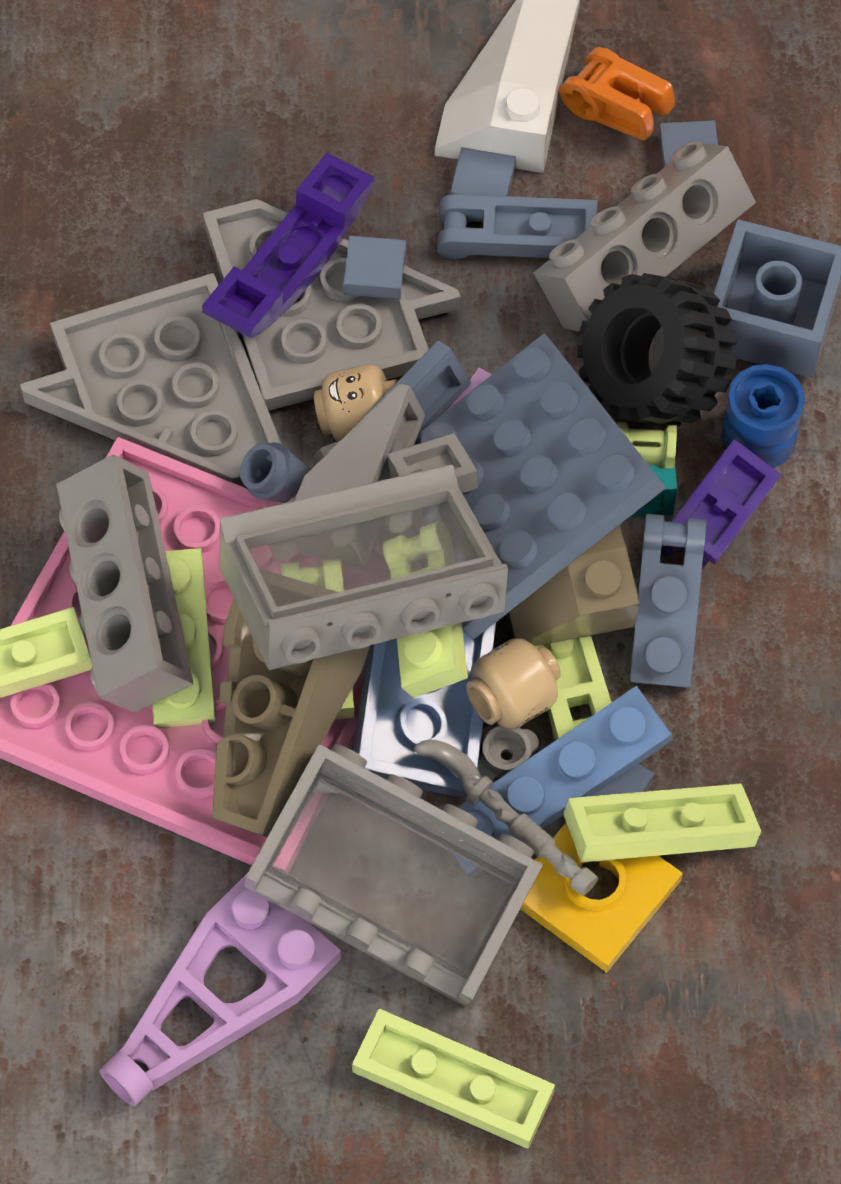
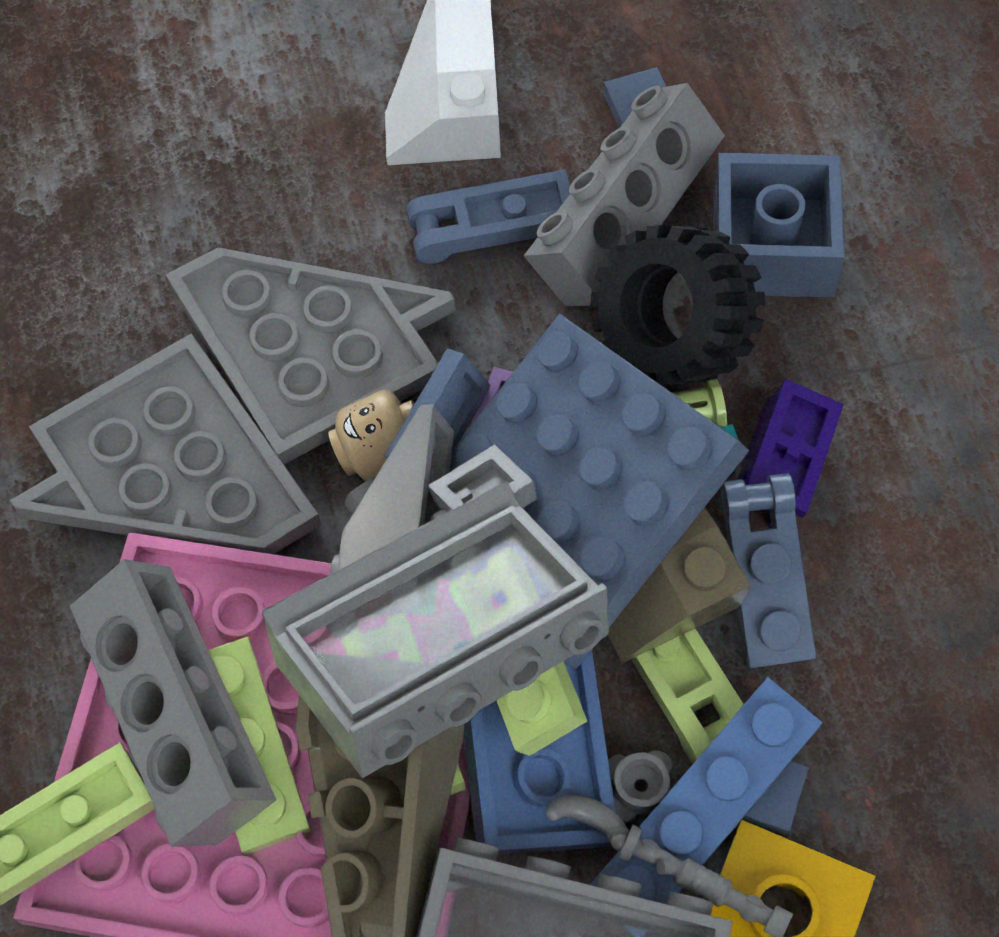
camera: 10 degrees left, 0 degrees up
dark purple slope [202,153,375,338] -> none
sand blue cone [240,442,311,503] -> none
sand blue tile [343,235,406,299] -> none
sand blue tile [450,147,516,196] -> none
tan head [466,639,561,729] -> none
orange piece [559,47,675,141] -> none
yellowish green plate [563,784,761,862] -> none
blue wheel [721,364,805,468] -> none

